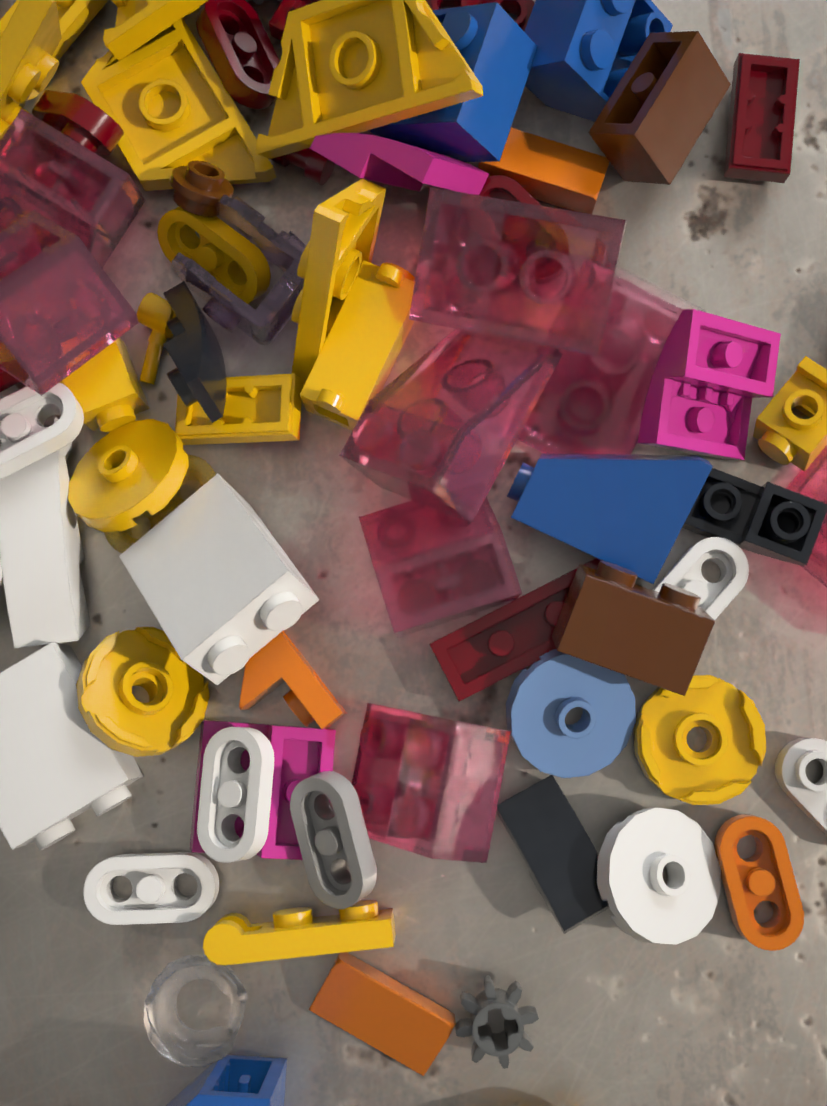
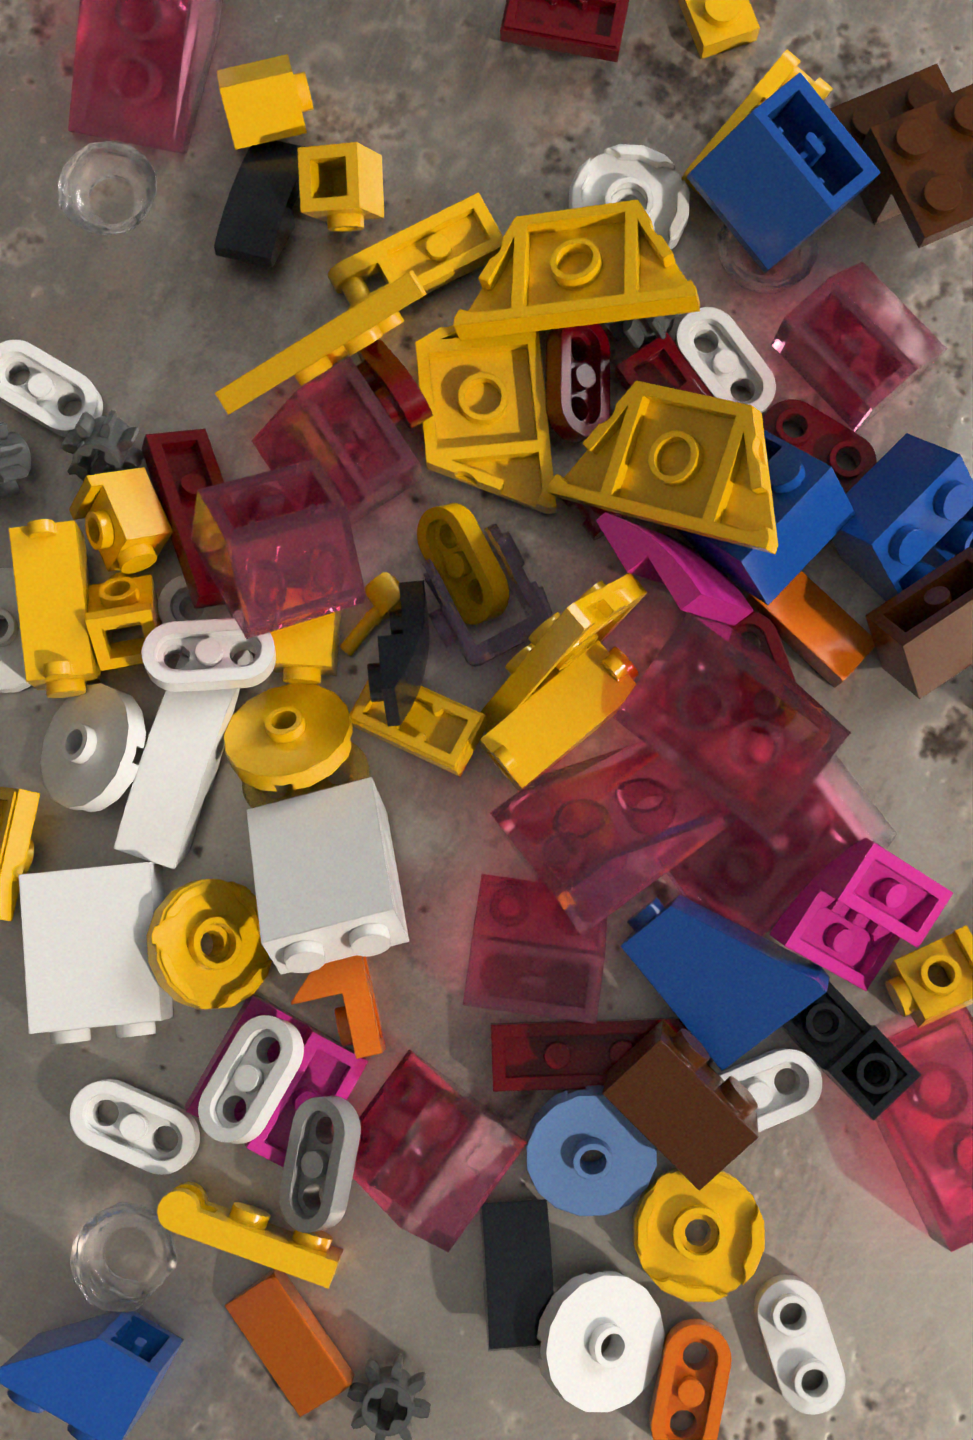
camera: 20 degrees right, 0 degrees up
reddish brown plate [170,161,234,217] -> none

